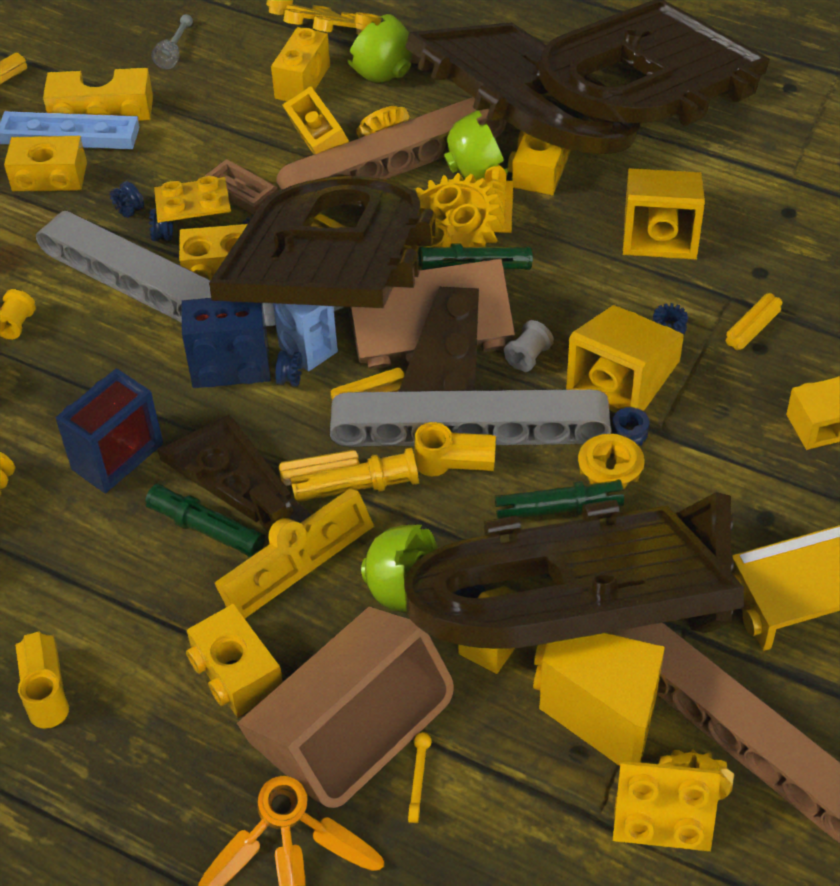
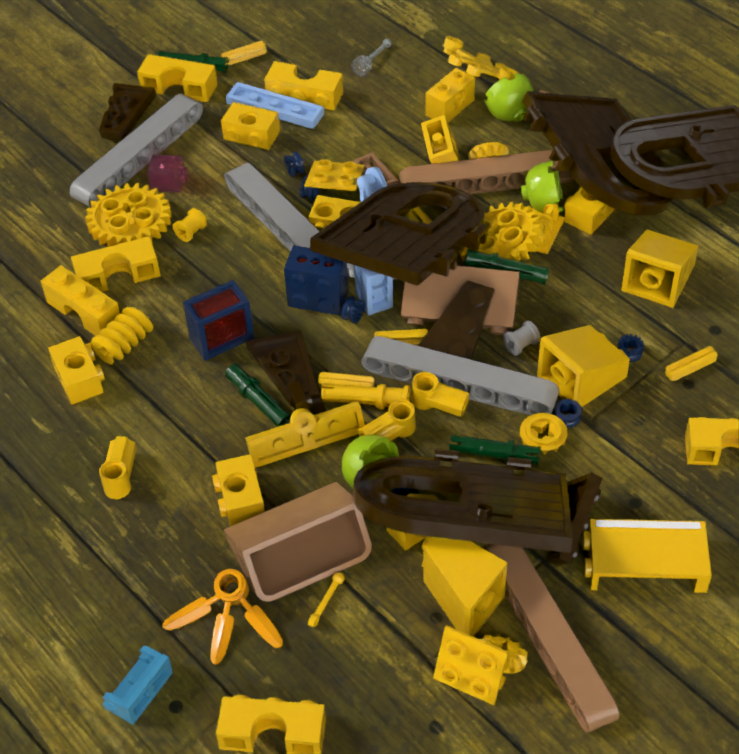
camera: 20 degrees right, 0 degrees up
none -> light blue piece [357,167,388,202]
none -> yellow piece [358,399,416,441]

